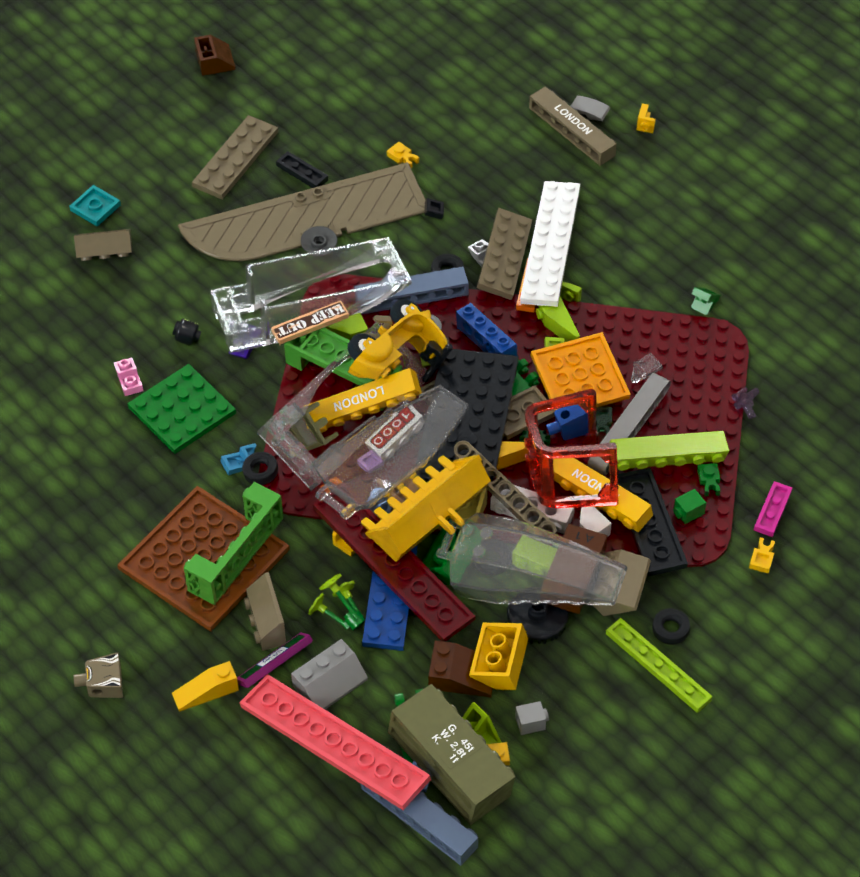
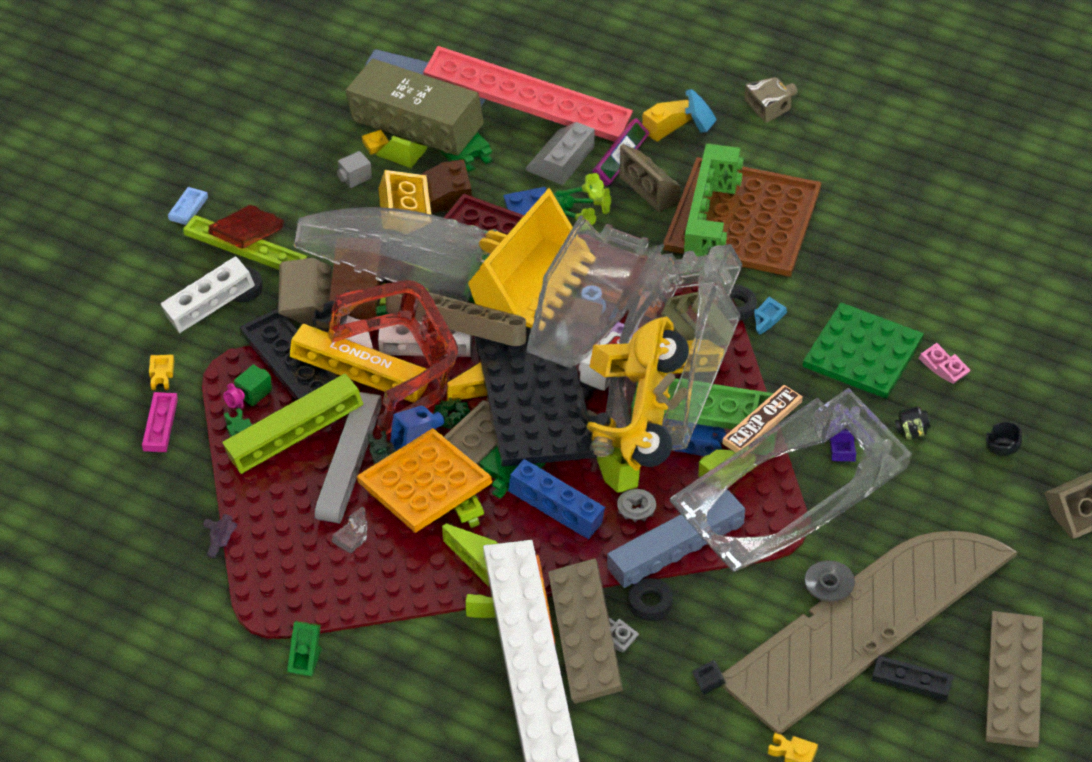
camera: 160 degrees right, 5 degrees down
none -> white brick [161,256,255,333]
none -> light blue plate [168,187,208,225]
none -> clear red plate [208,205,284,249]
none -> dark pink plate [223,383,245,409]
none -> black hair [312,300,347,332]
none -> dark azure slope [685,89,717,133]
none -> black hair [986,422,1022,456]

